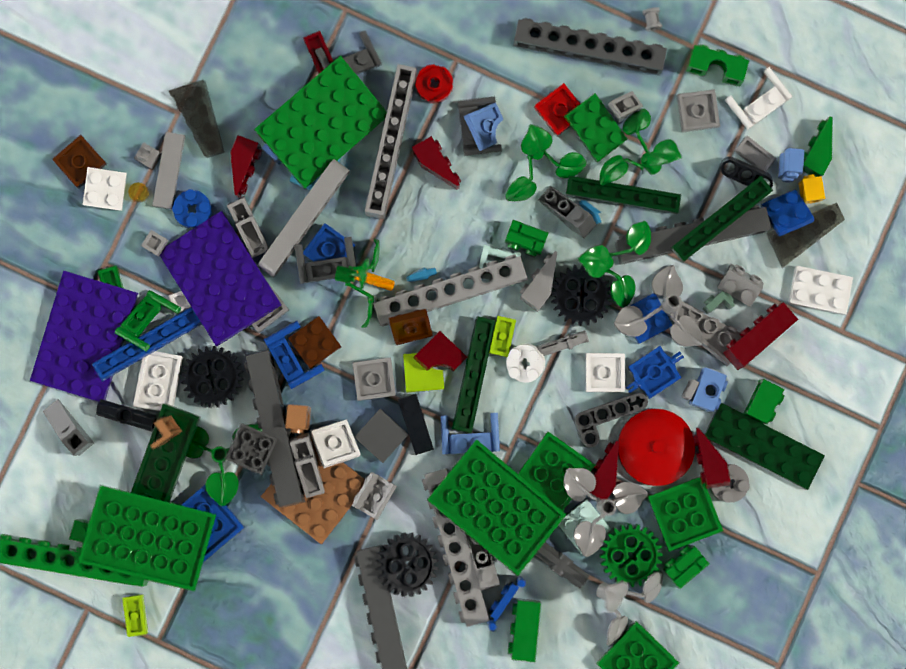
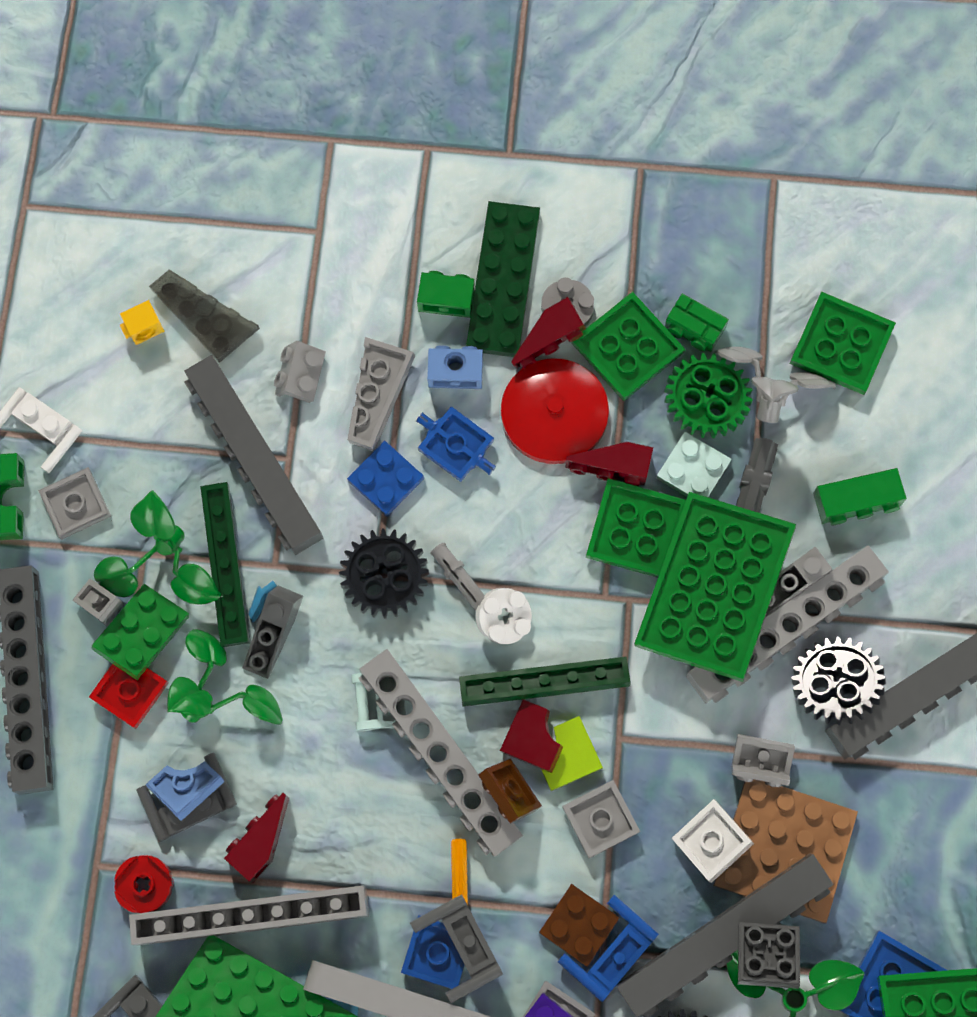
camera: 105 degrees left, 10 degrees down
medium nougat brick [286,405,311,434] -> none
light grey slope [290,432,325,498] -> none
green plant [335,239,380,328] -> none
dark grey tile [354,409,409,463] -> none
black slope [398,394,434,455] -> none
dark azure bar [406,267,437,282] -> none
medium blue plate [440,413,500,454] -> none
blue plate [487,576,526,631] -> none
lime plate [489,316,516,357] -> none
green brick [505,220,549,257] -> none
light grey slope [520,251,557,312] -> none
light grey plant [564,468,648,557] -> none
dark grey beam [574,393,648,448] -> none
green plant [578,221,651,308] -> none
white plate [586,353,625,392] -> none
light grey plant [614,265,703,347] -> none
dark green plate [671,176,773,263] -> none
light grey tile [681,379,700,400] -> none
sand green bracket [702,291,735,314] -> none
black beam [721,156,773,188] -> none
dark red brick [723,302,799,370] -> none
light grey tile [734,136,777,172] -> none
blue plate [761,189,814,237] -> none
medium blue brick [778,148,804,182] -> none
white plate [788,266,853,315] -> none
green slope [803,116,833,177] -> none

